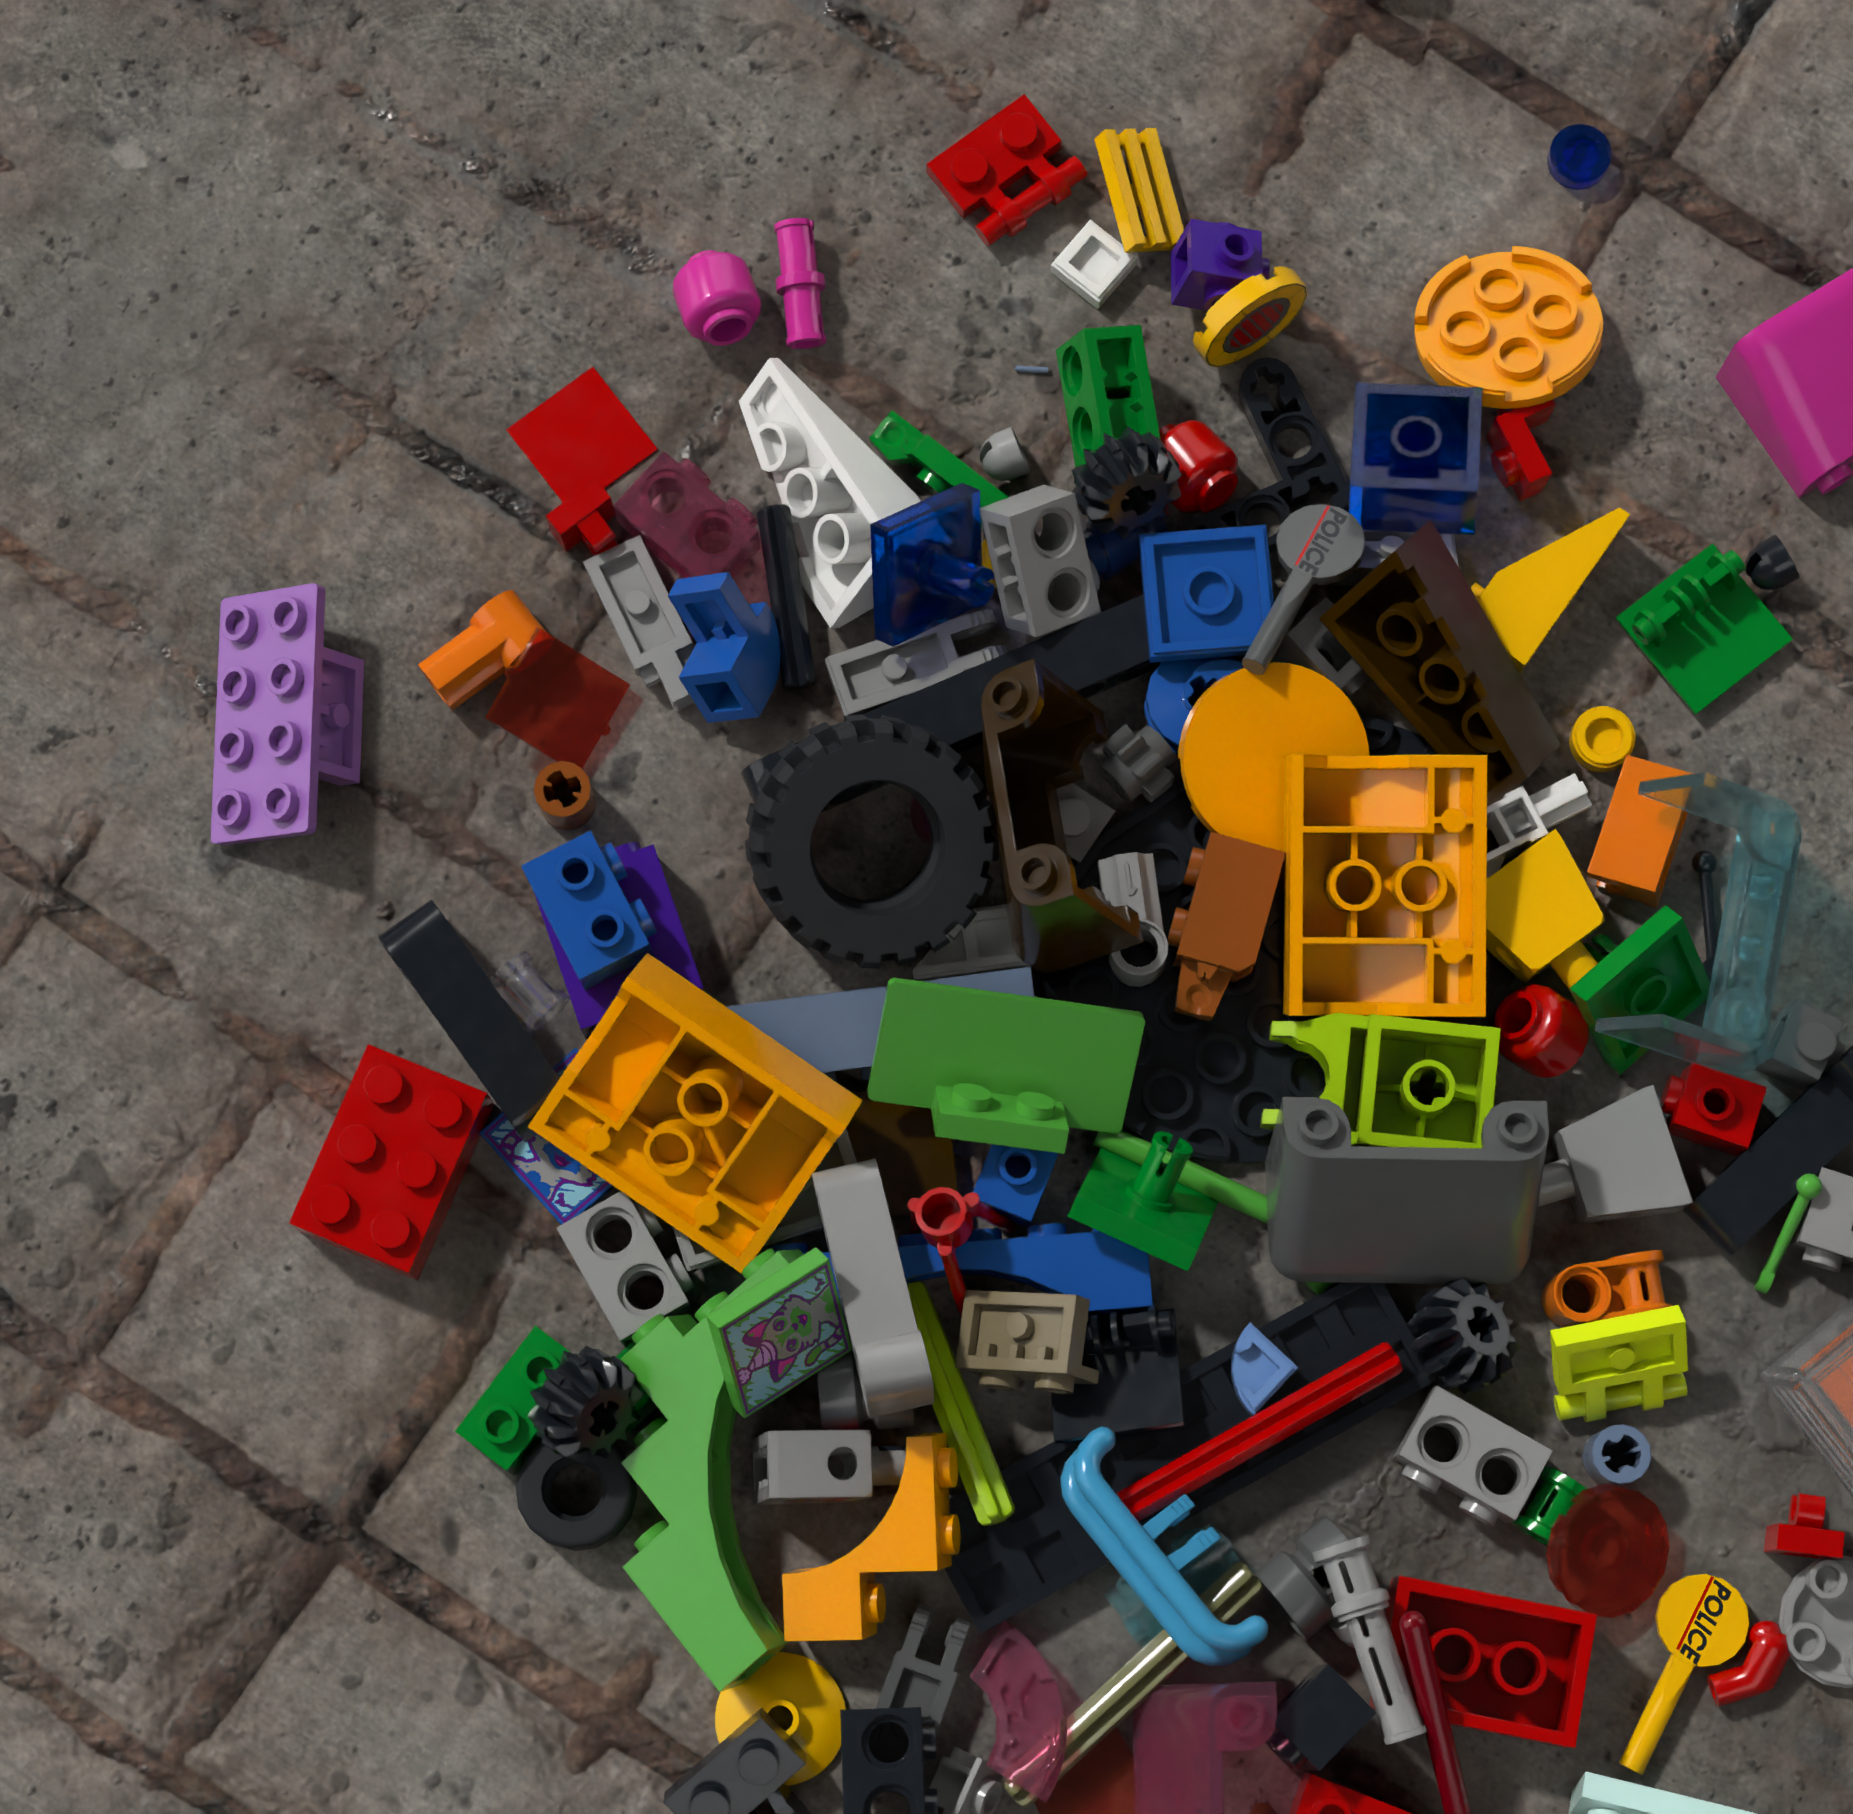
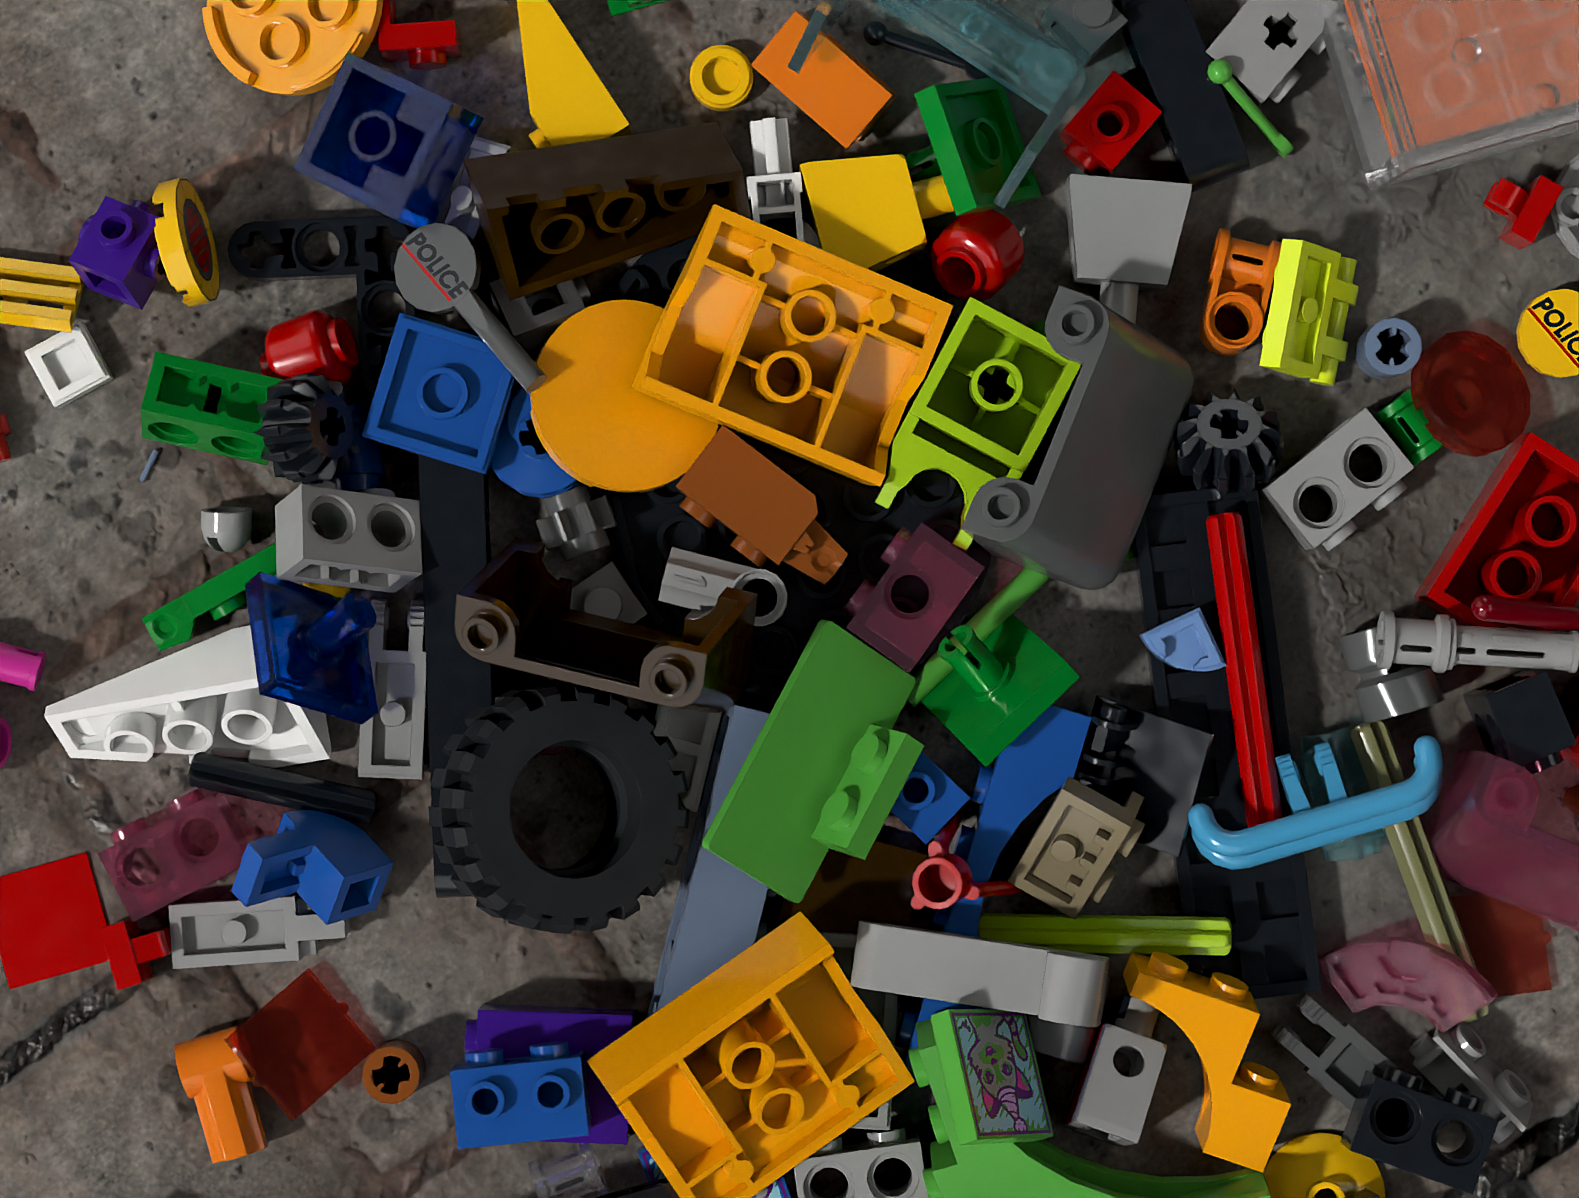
camera: 65 degrees left, 10 degrees up
none -> clear pink brick [843,522,985,673]

